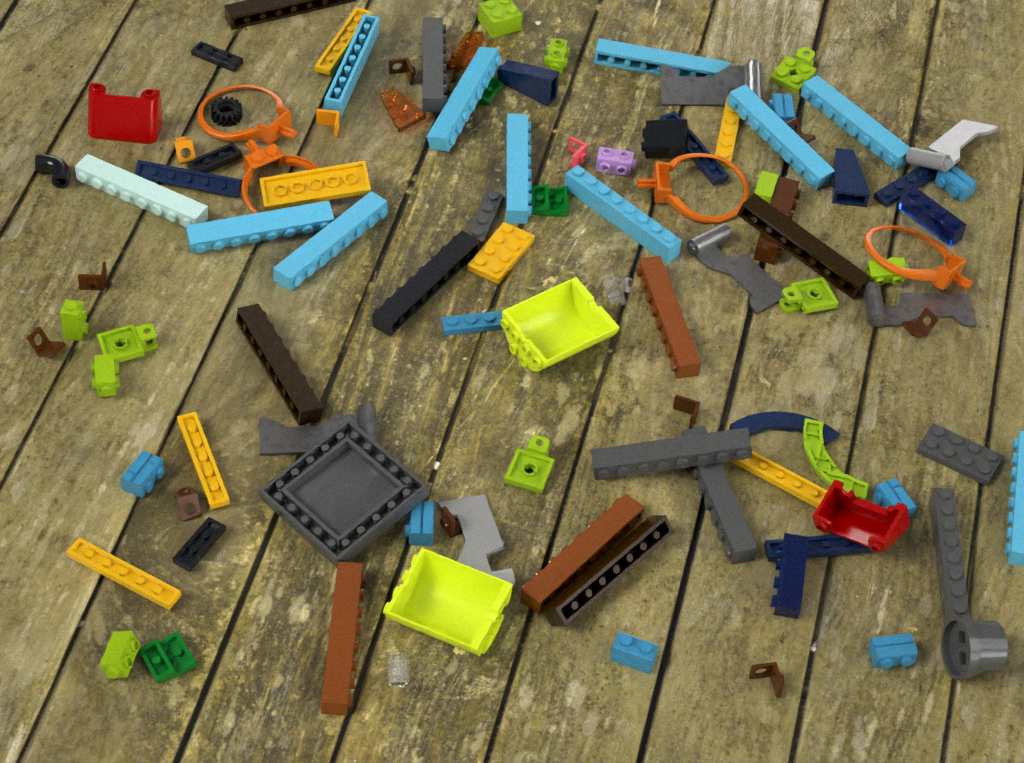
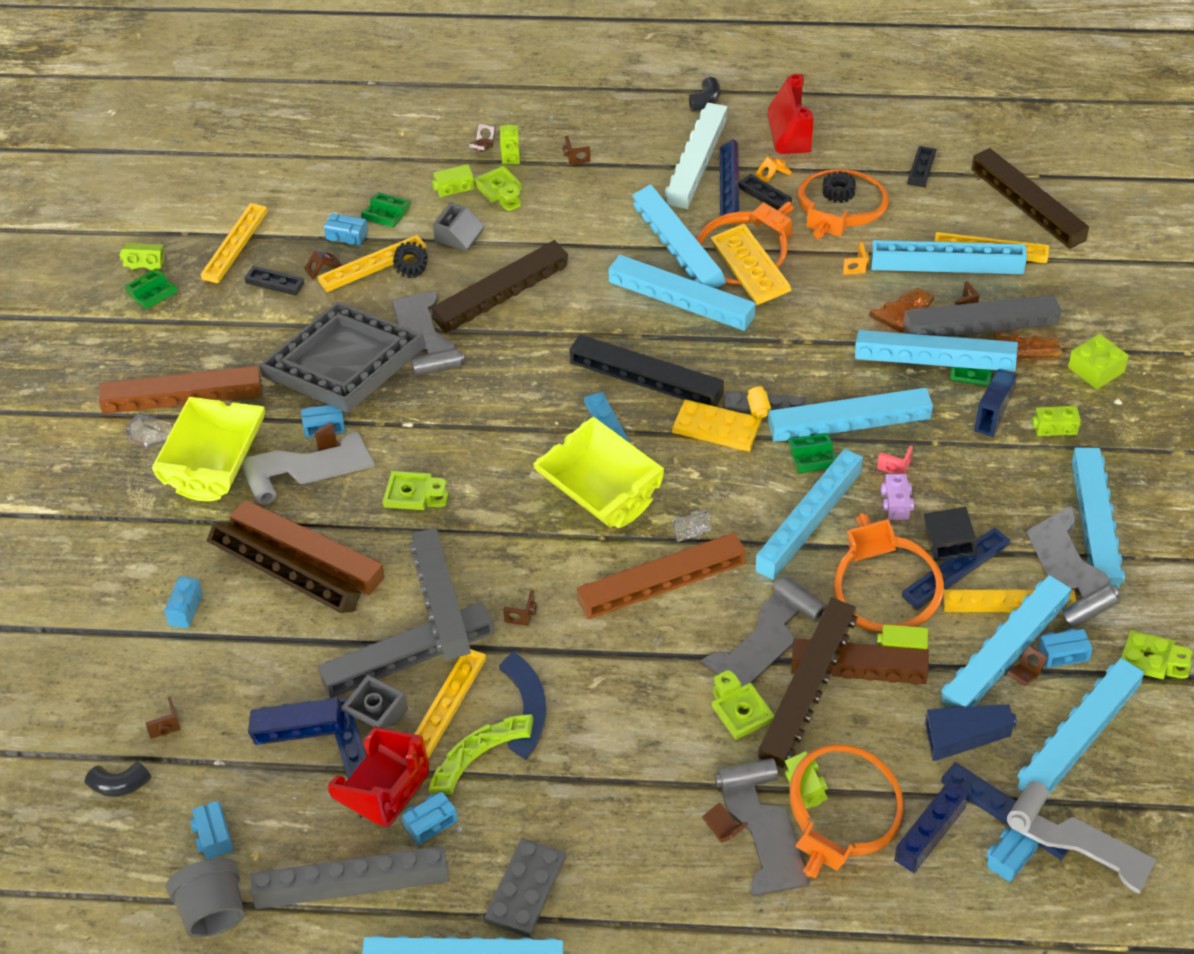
camera: 85 degrees right, 0 degrees up
none -> black cylinder [85,762,151,797]
none -> dark grey slope [341,675,408,728]
none -> green slope [361,192,411,228]
none -> black tyre [393,241,428,278]
none -> dark grey slope [433,202,484,251]
none -> yellow brick [747,387,772,418]

